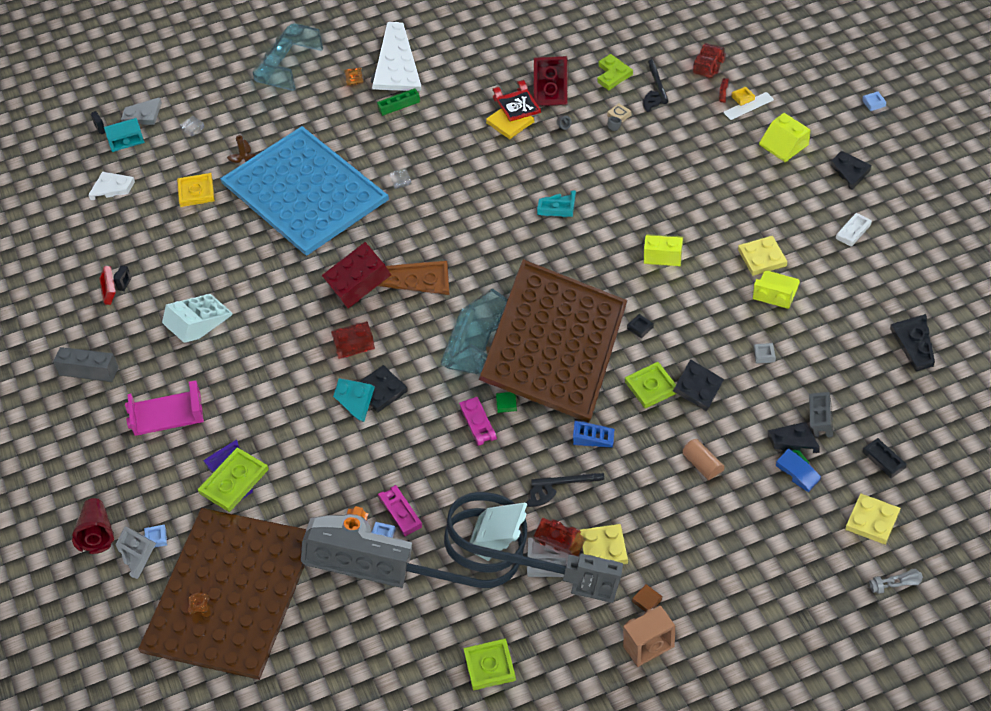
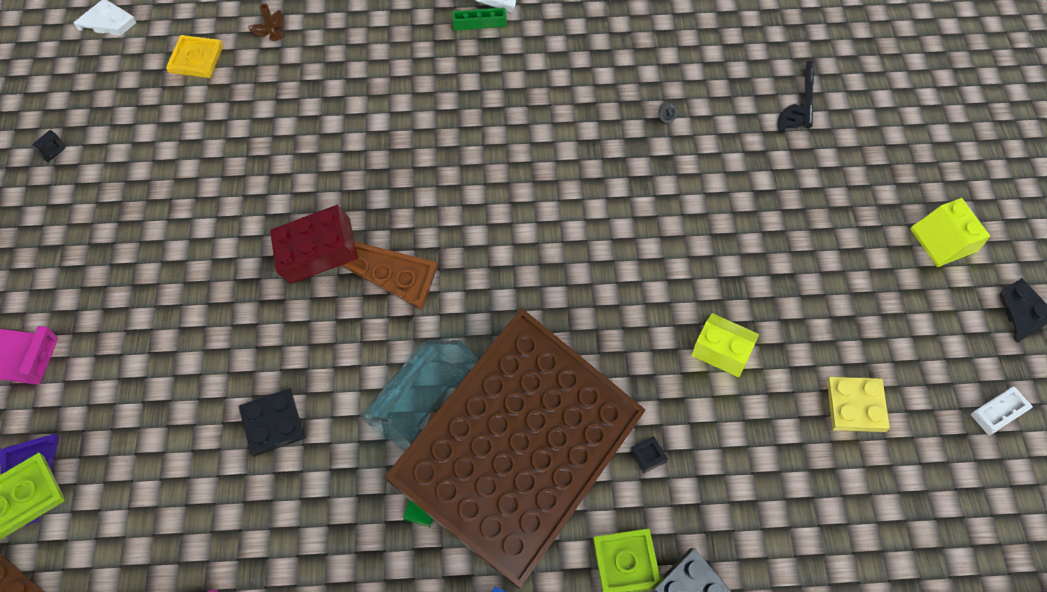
camera: 15 degrees right, 10 degrees up
red tile [99,266,116,305] -> none
light aqua slope [162,294,233,343] -> none
dark azure plate [220,126,389,256] -> none
clear red brick [331,321,375,359] -> none
teal wing [333,378,375,422] -> none
clear tile [390,169,412,189] -> none
dark pink plate [459,397,497,446] -> none
yellow tile [486,109,534,139] -> none
flag [492,80,541,122] -> none
dark red slope [534,56,569,106] -> none
teal wing [537,190,576,217] -> none
lime plate [597,54,633,91] -> none
tan tile [607,103,631,122] -> none
dark grey hinge [607,117,622,131] -> none
clear red brick [693,43,726,78] -> none
clear red tile [719,78,729,103] -> none
white sticker [724,92,774,120] -> none
yellow tile [731,87,755,106] -> none
neon yellow bracket [753,271,800,309] -> none
light grey tile [753,343,776,364] -> none

